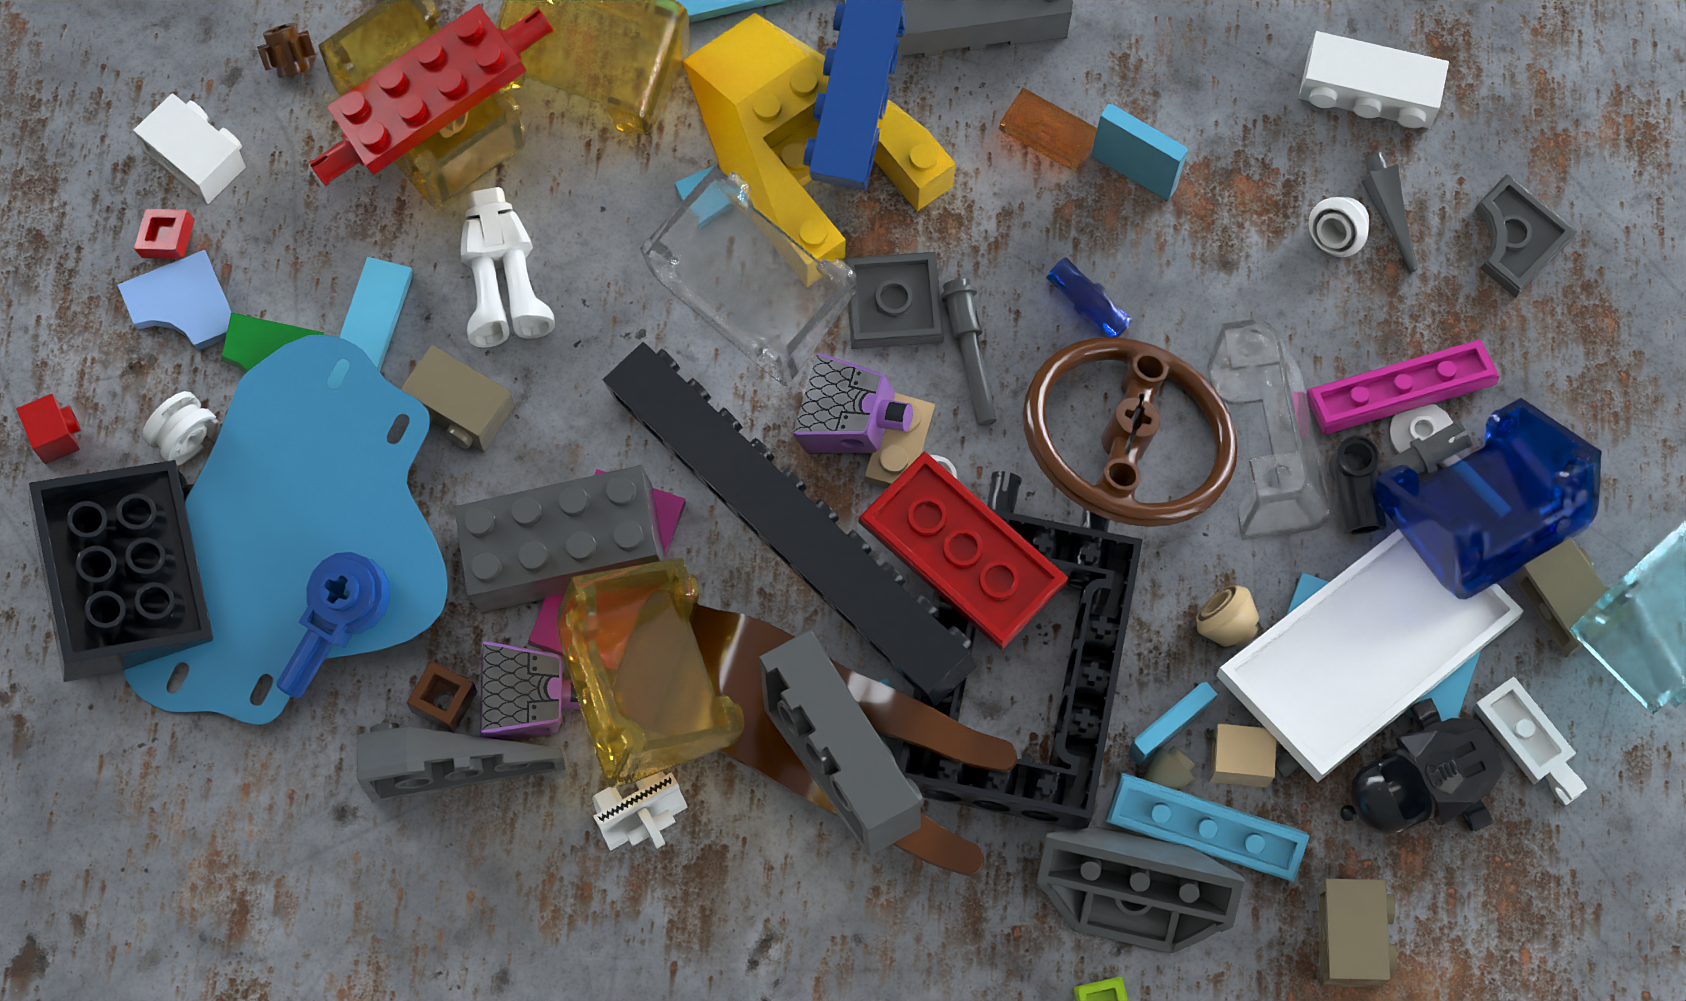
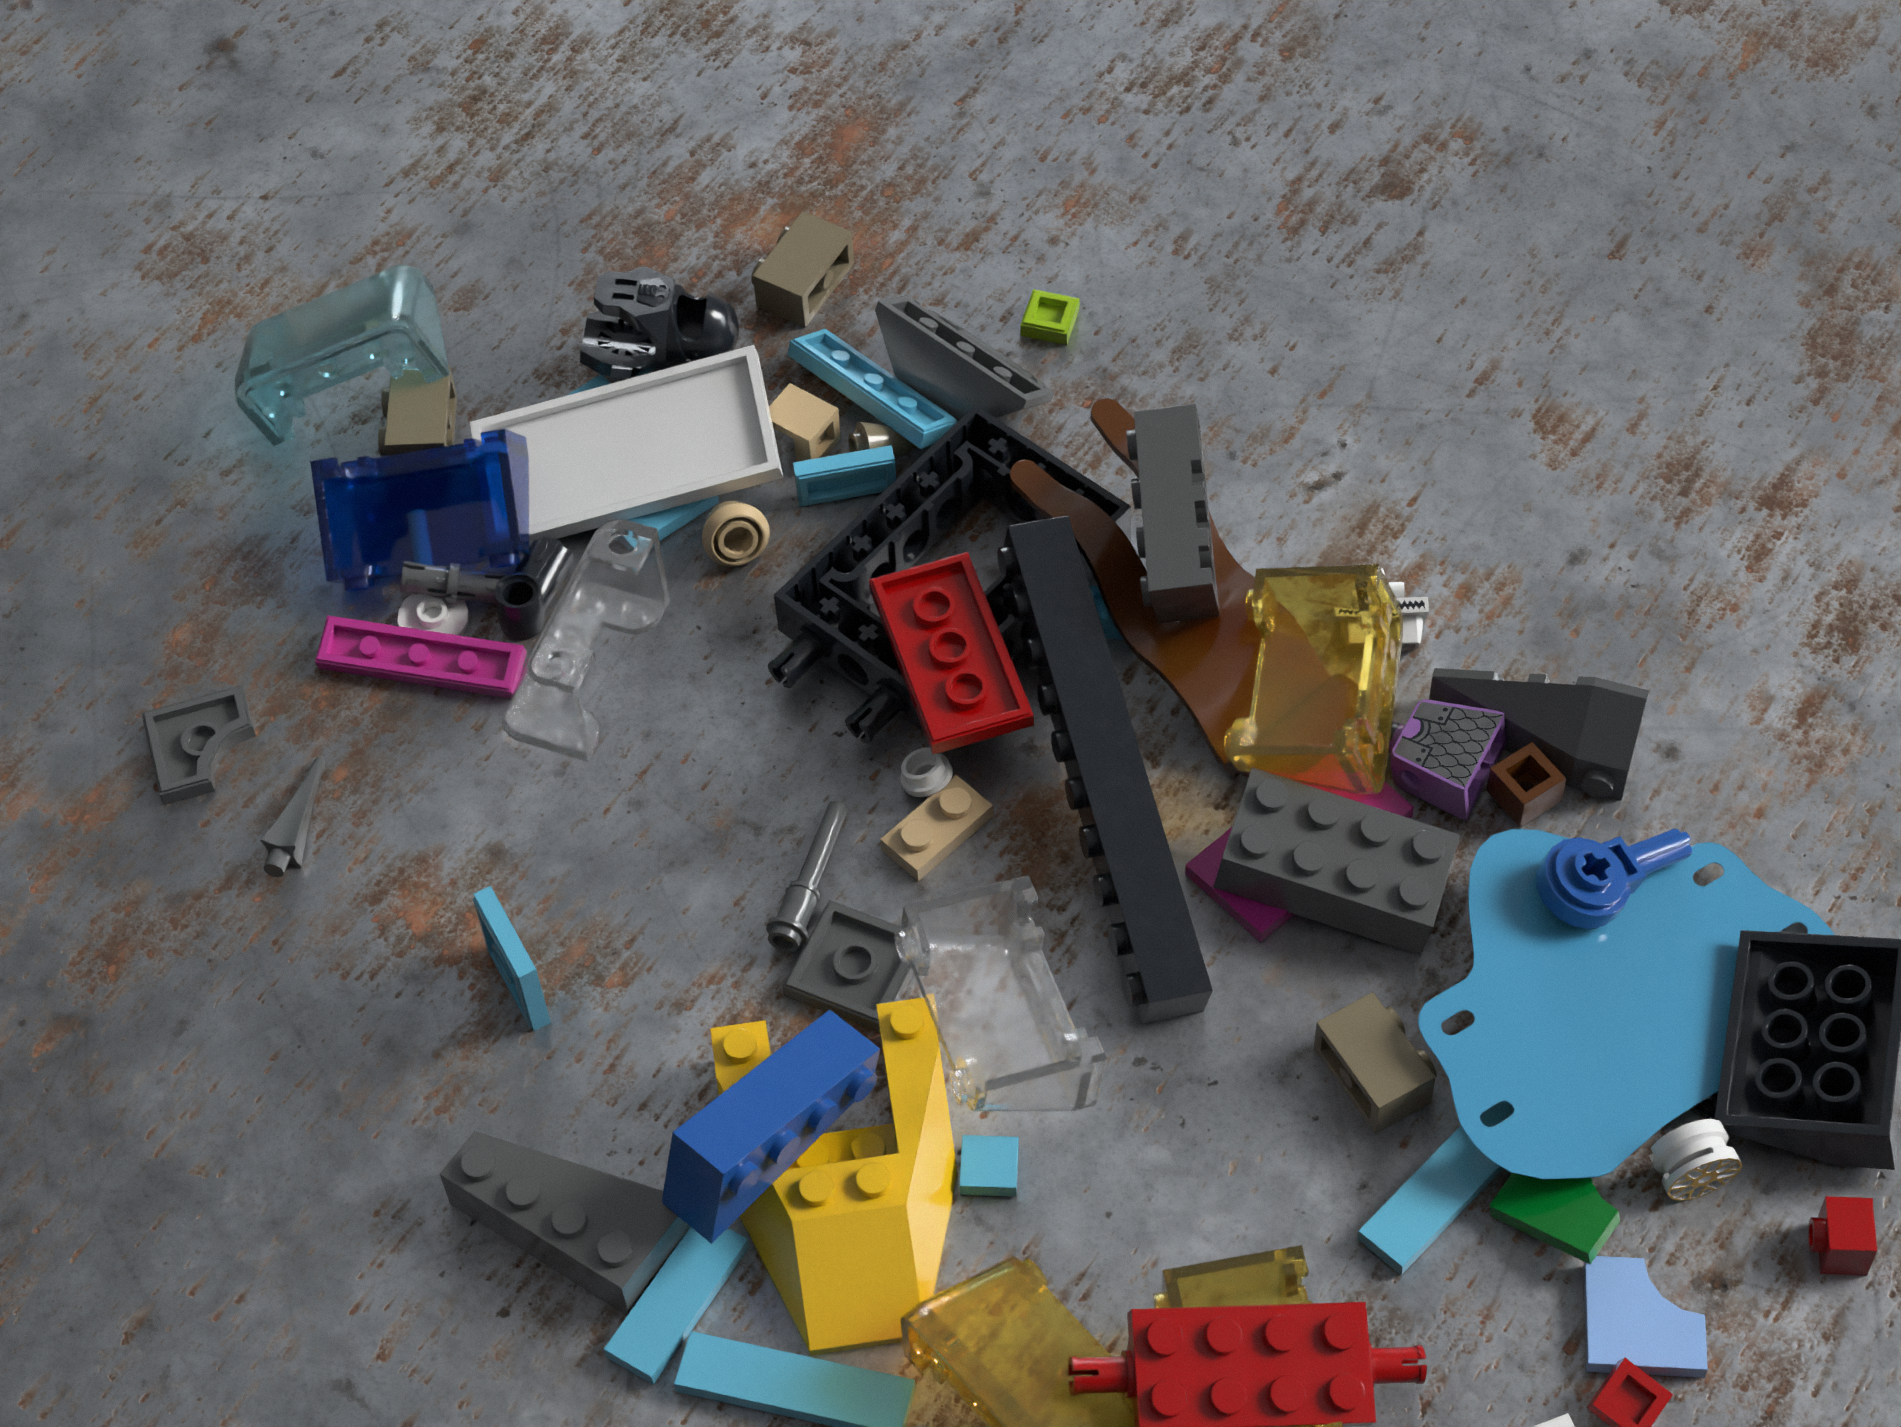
camera: 145 degrees left, 15 degrees down
white piece [460,187,555,348] -> none
torso [793,353,913,453] -> none
clear orange plate [999,88,1097,173] -> none
reddish brown piece [1023,337,1238,527] -> none
clear blue pin [1046,257,1133,337] -> none
white brick [1298,31,1449,129] -> none
white cone [1309,197,1369,257] -> none
white plate [1473,676,1587,807] -> none

